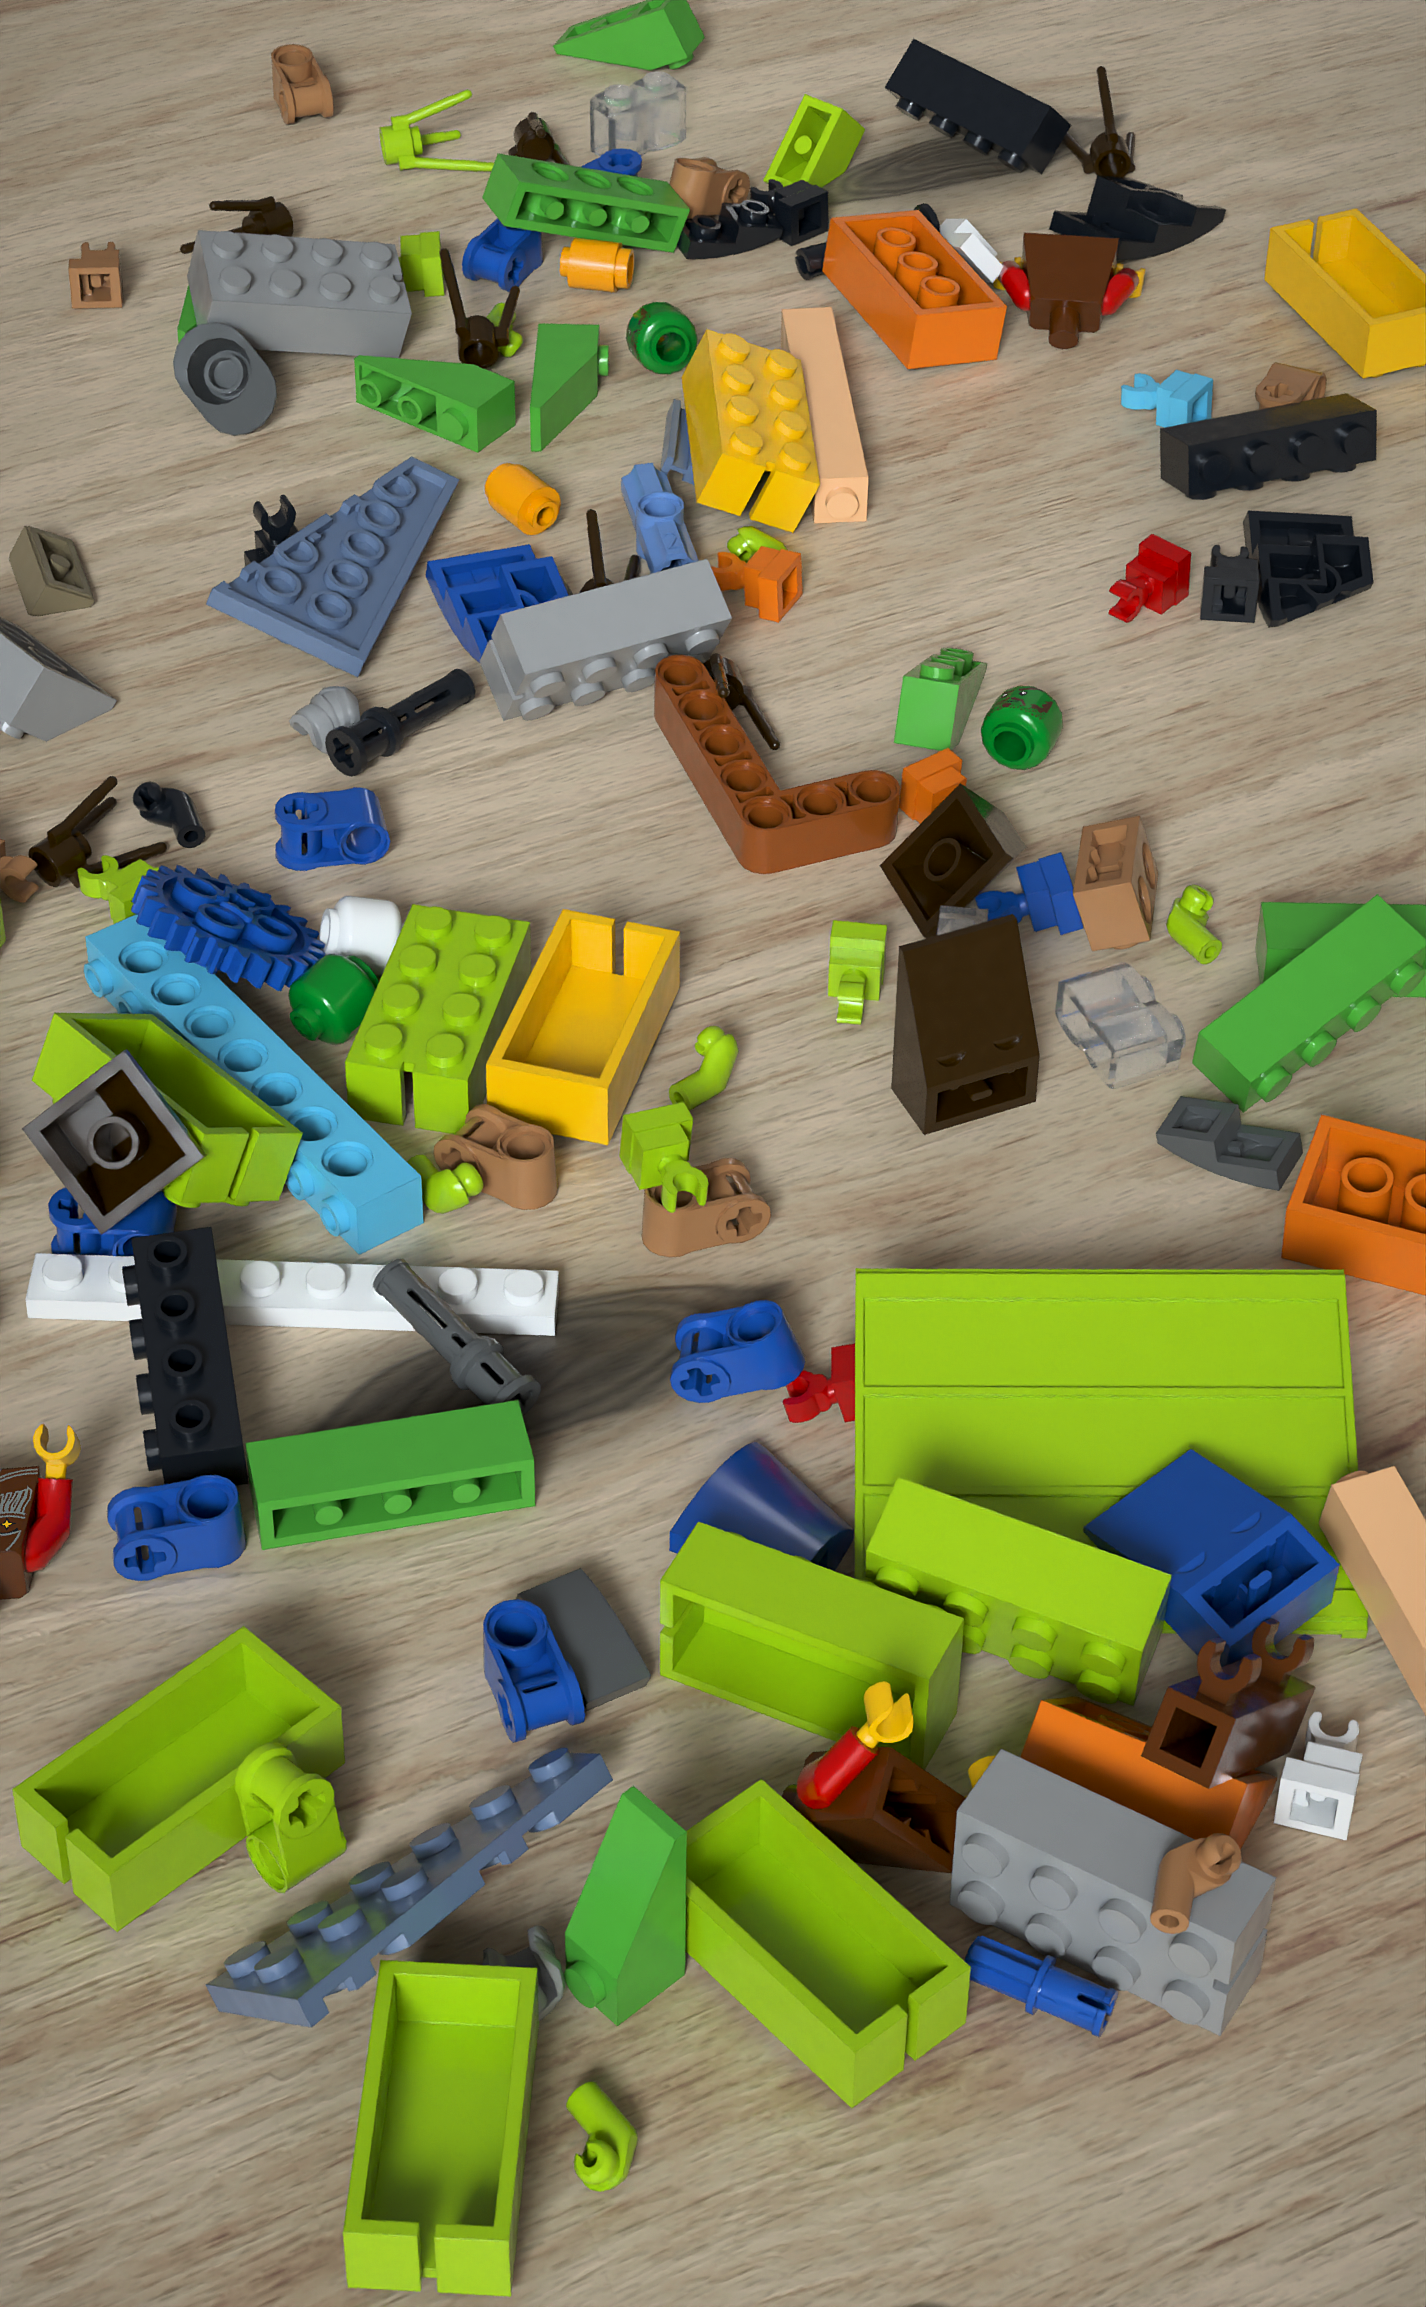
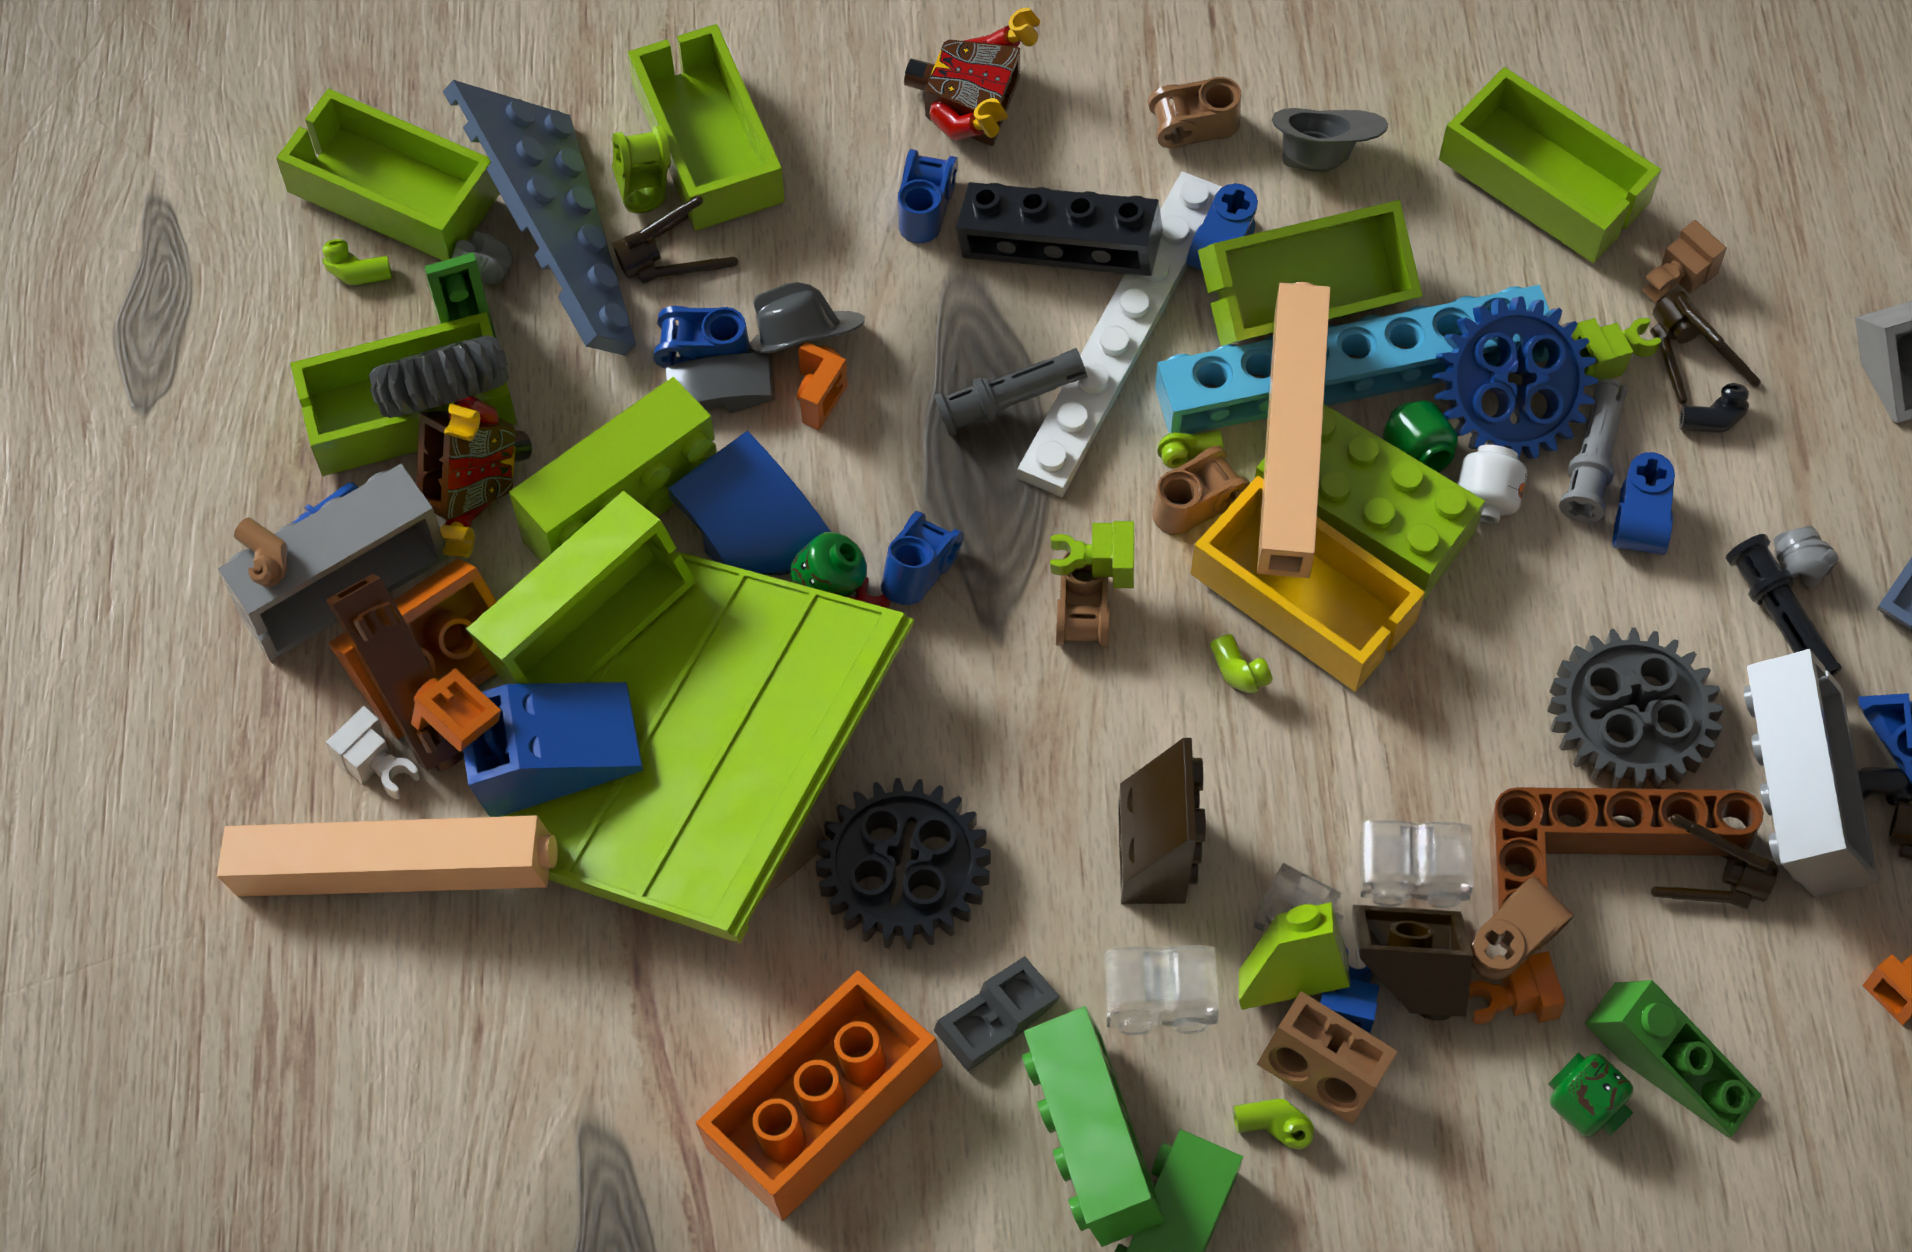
camera: 115 degrees right, 20 degrees up
dark brown slope [22,1049,207,1235] -> none
bright green brick [245,1400,535,1550] -> none
lime piece [828,920,887,1025] -> none
none -> dark grey gear [369,335,509,418]
none -> orange bracket [411,668,501,752]
none -> dark brown plant [612,196,738,284]
none -> dark grey piece [750,282,865,353]
none -> green head [791,532,867,597]
none -> orange bracket [797,342,848,430]
none -> black gear [815,778,991,950]
none -> lime slope [1239,902,1350,1010]
none -> light nougat brick [1257,282,1330,578]
none -> clear brick [1360,820,1473,908]
none -> medium nougat piece [1471,876,1574,980]
none -> dark grey gear [1547,628,1724,789]
none -> light grey pin [1559,379,1627,523]

